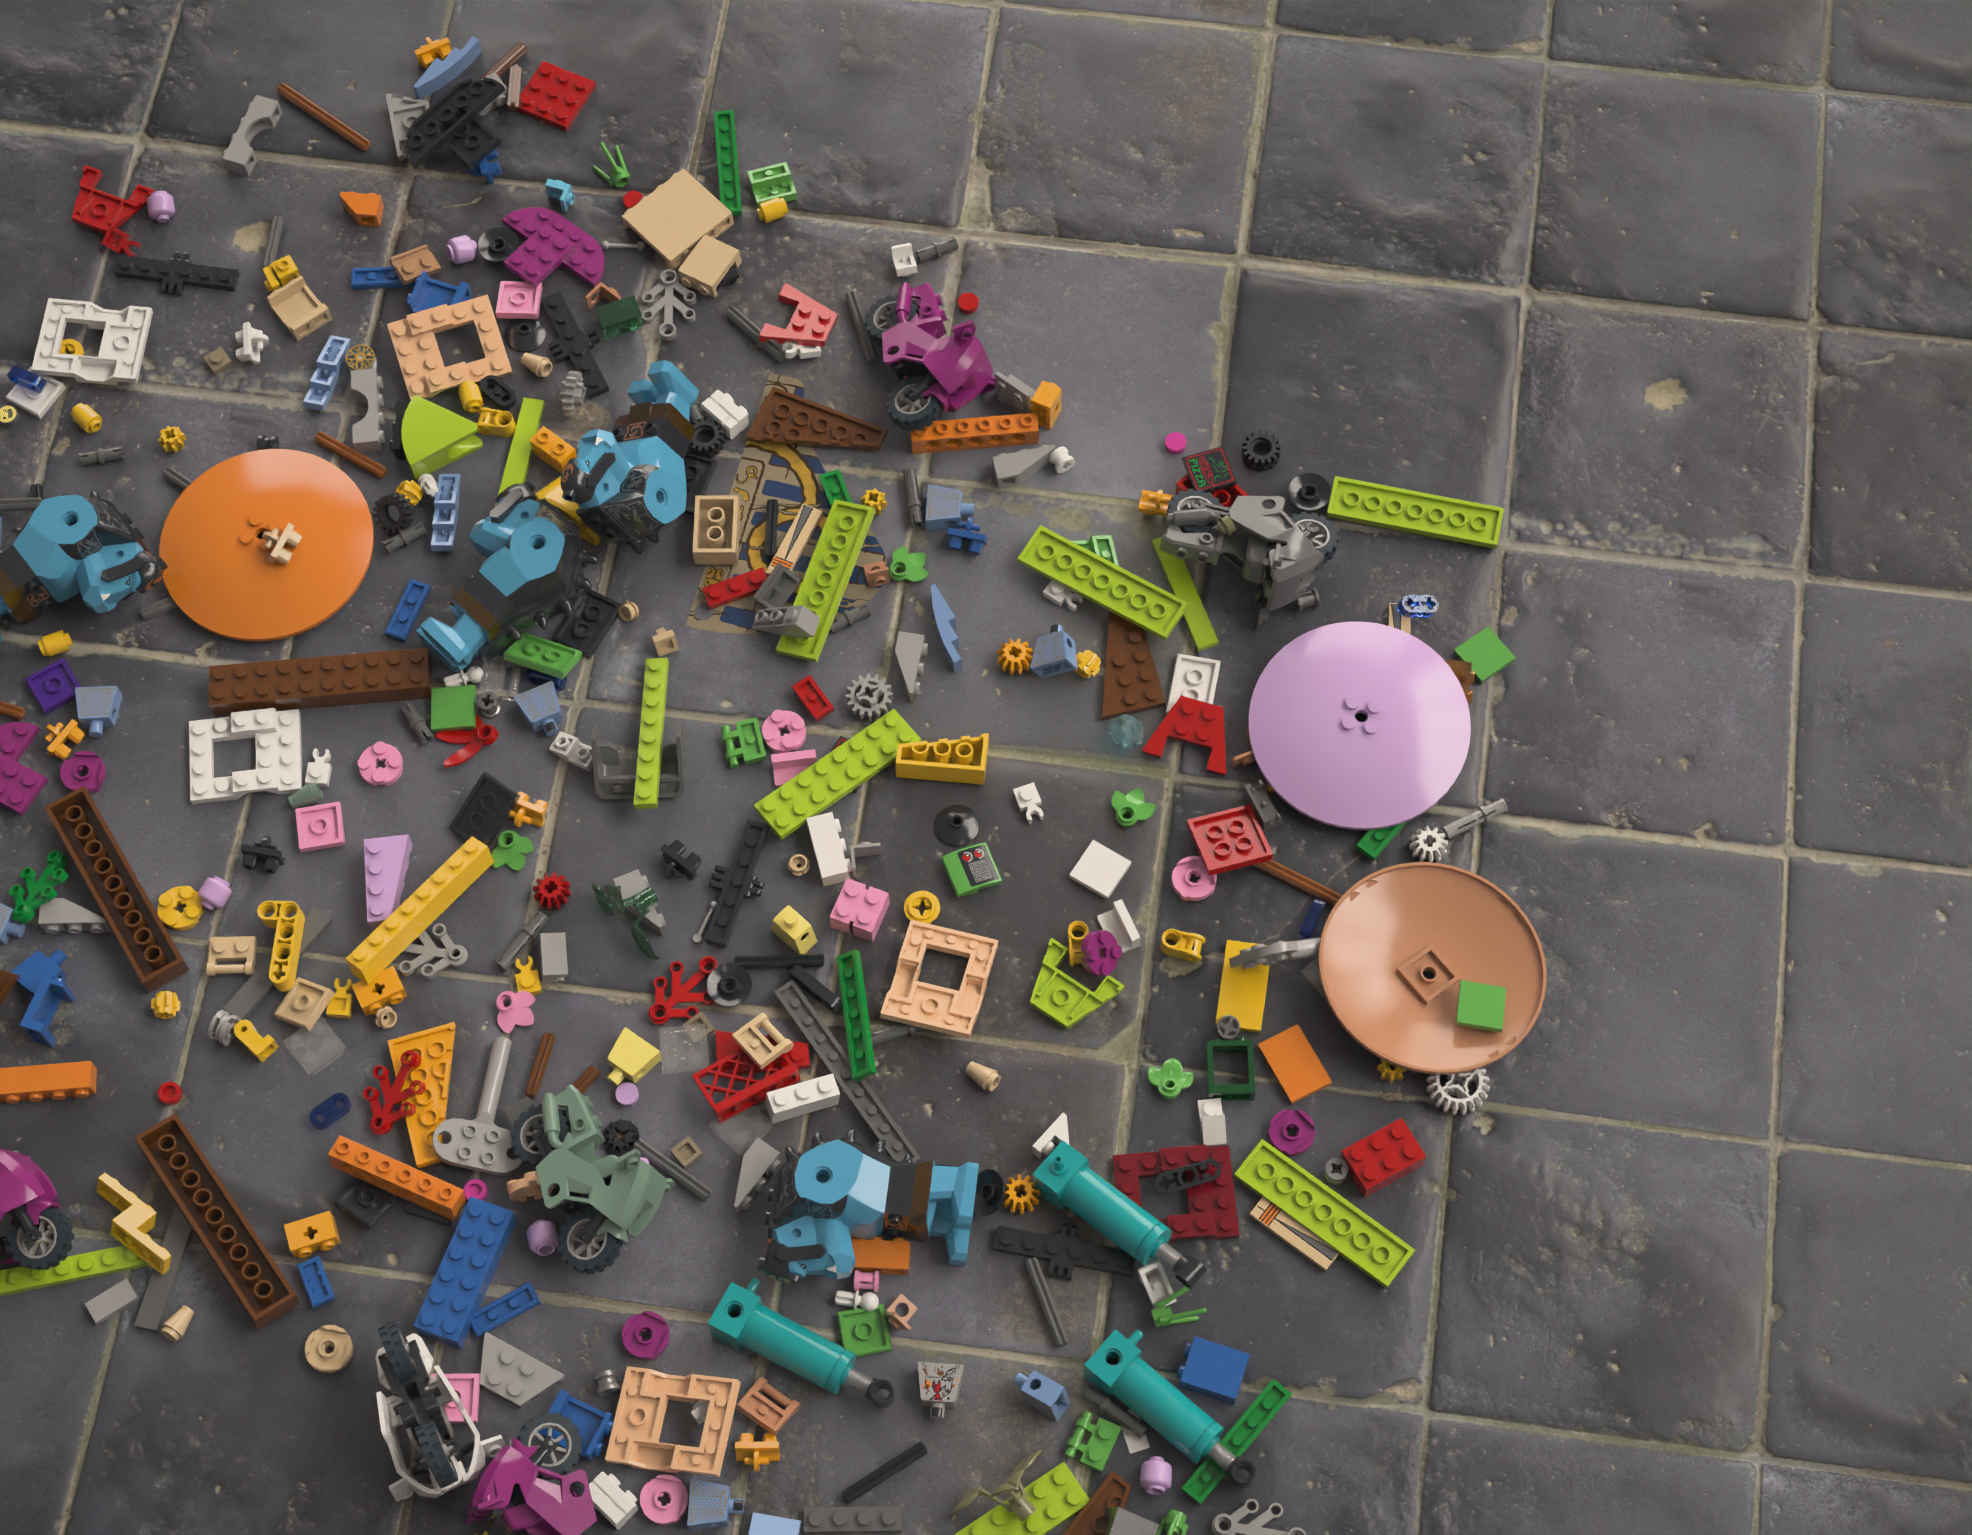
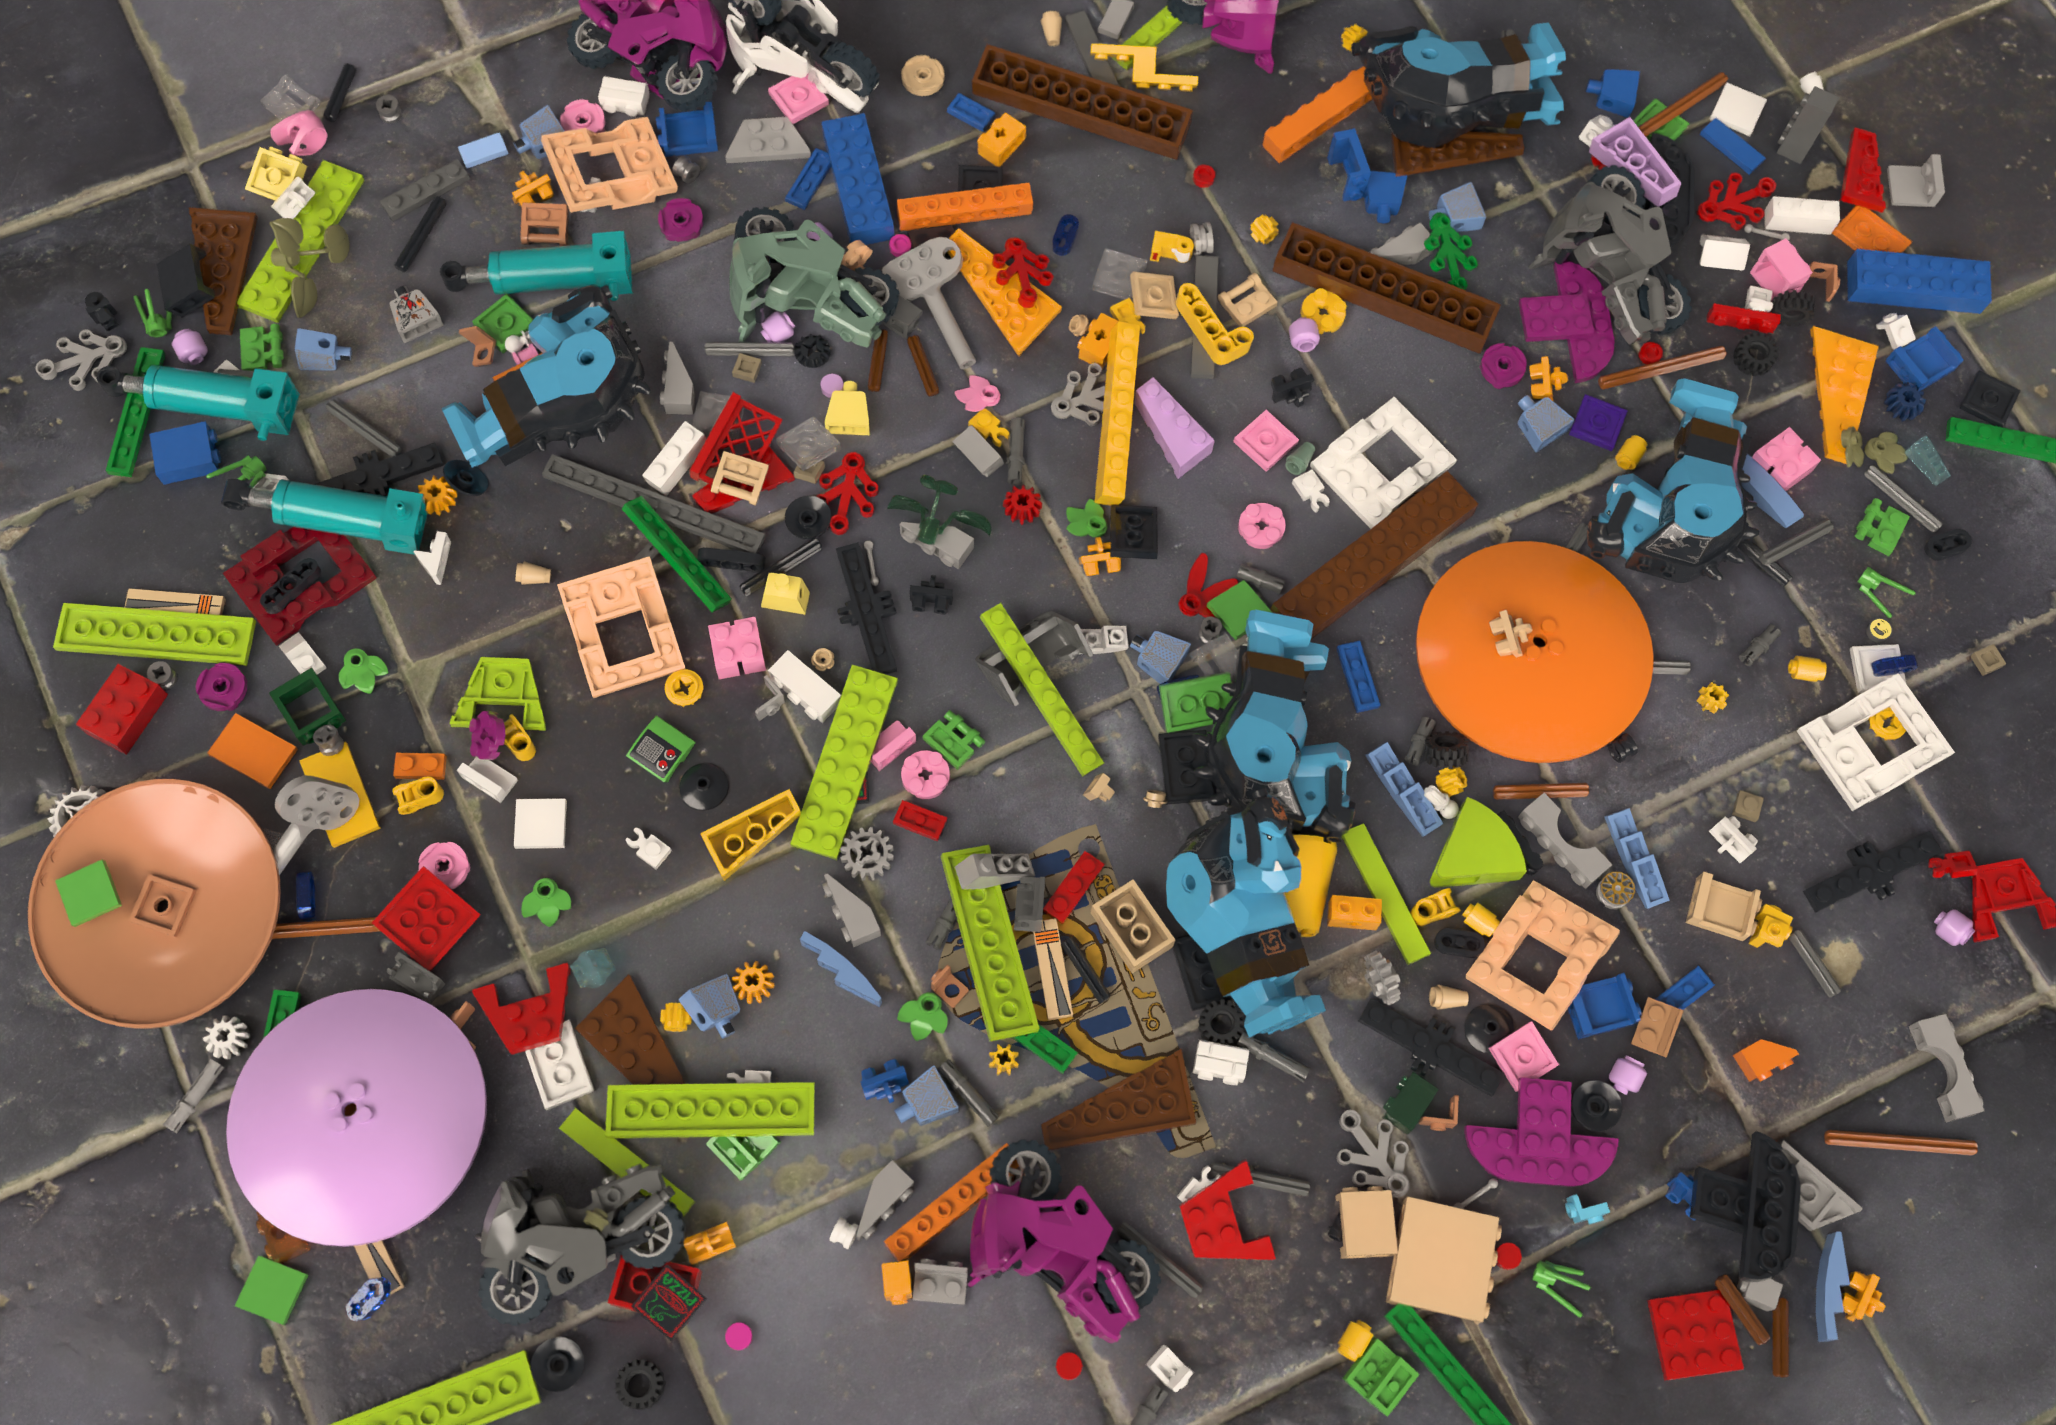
camera: 140 degrees right, 5 degrees up
none -> orange plate [393,753,447,780]

